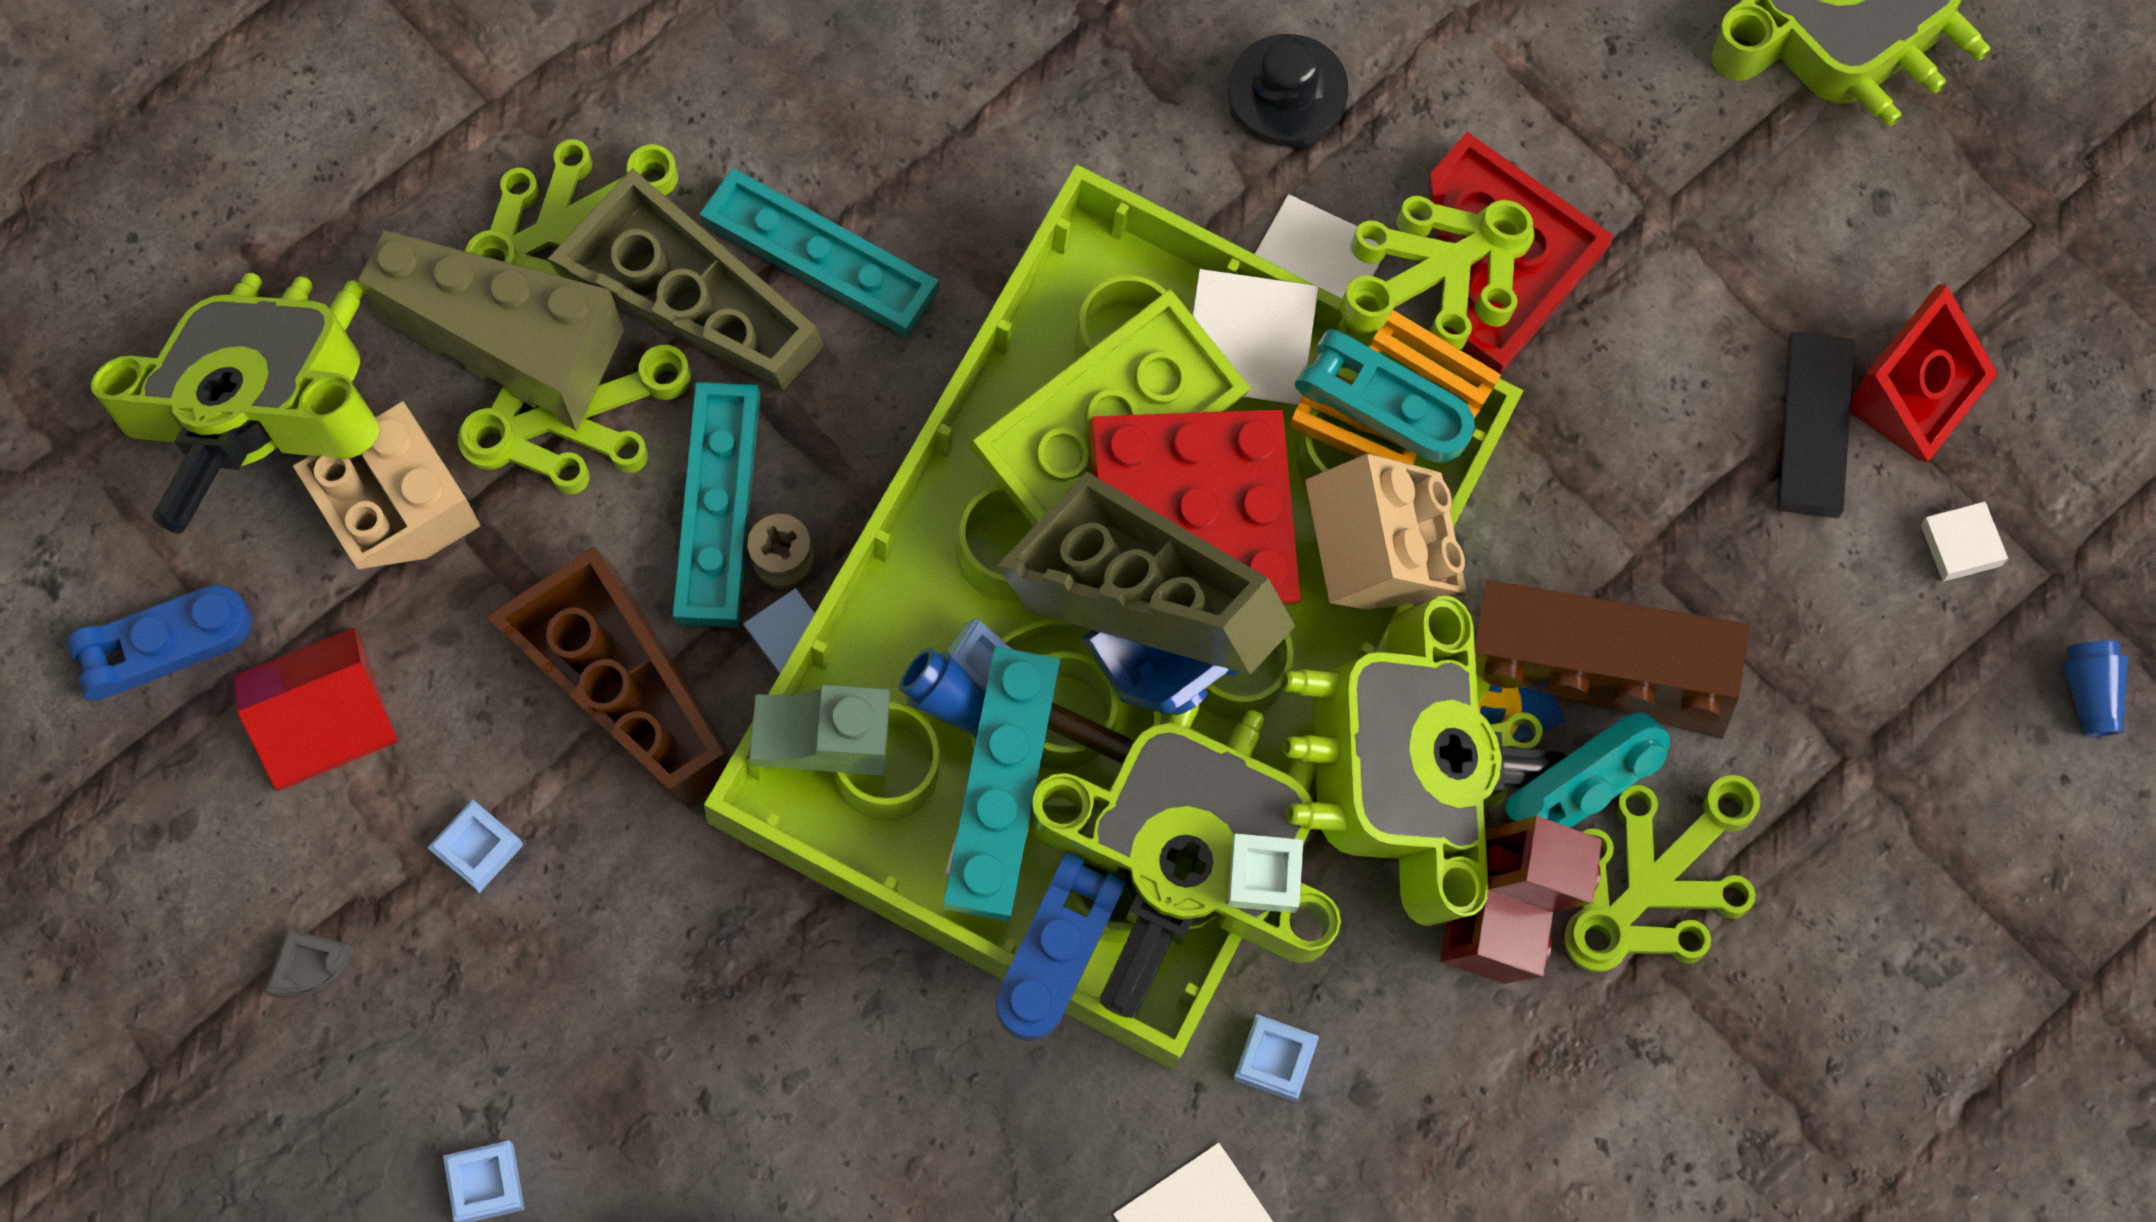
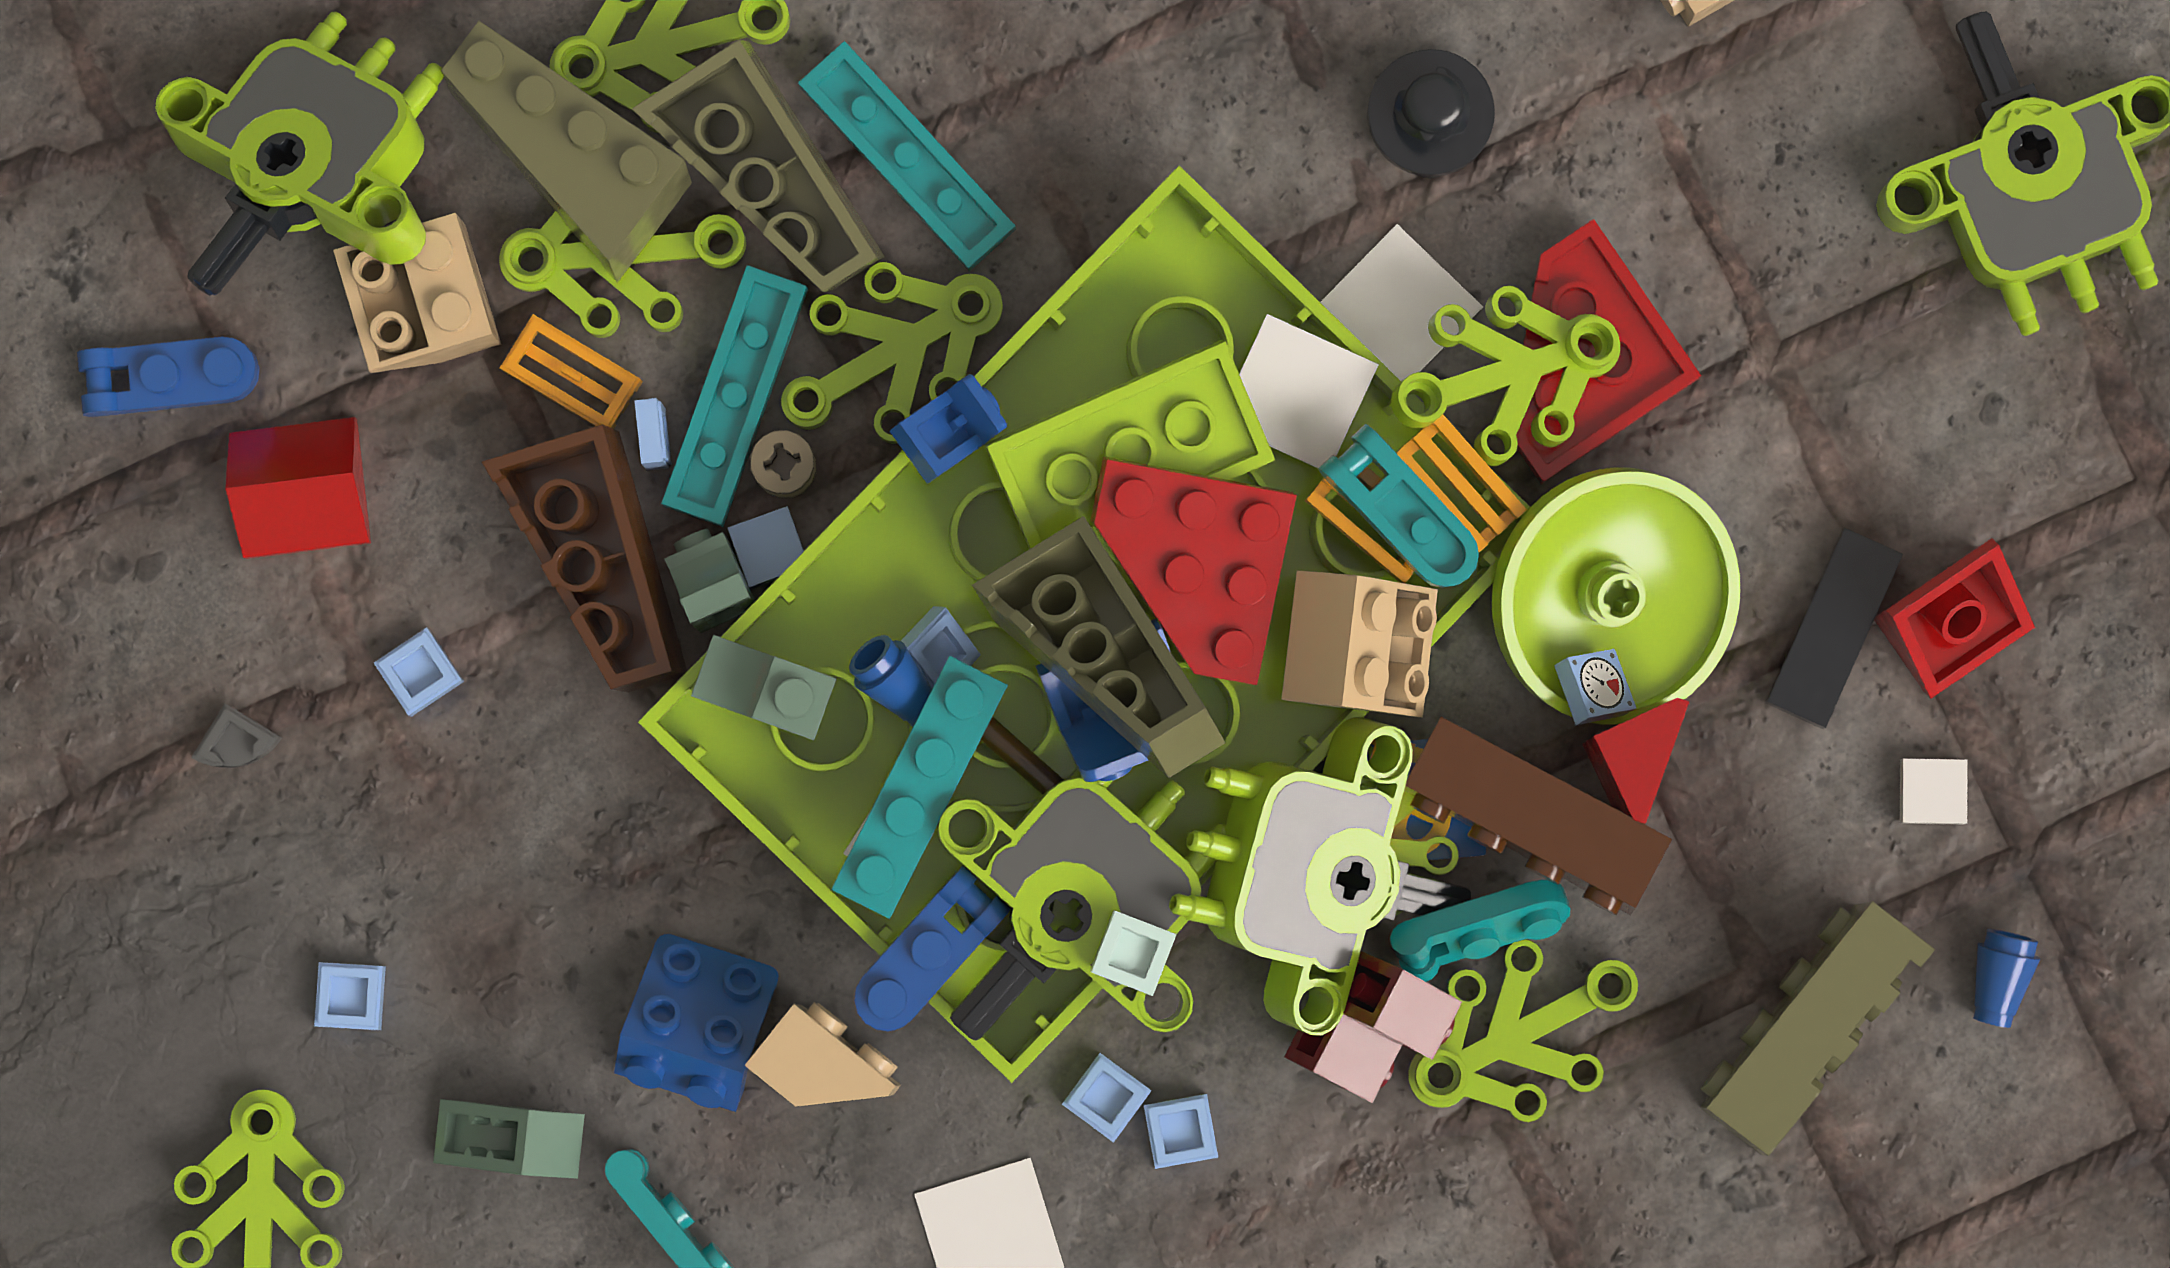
camera: 20 degrees right, 15 degrees up
none -> light orange tile [500,314,643,429]
none -> blue bracket [614,934,779,1112]
none -> light blue tile [634,398,672,471]
none -> sand green arch [664,529,756,633]
none -> tan slope [745,1002,901,1107]
none -> lime plant [781,262,1003,444]
none -> blue bracket [890,374,1007,484]
none -> light blue tile [1144,1094,1218,1169]
none -> lime dish [1492,467,1740,724]
none -> tile [1554,649,1636,725]
none -> red slope [1582,697,1689,824]
none -> olive wedge [1700,901,1935,1156]

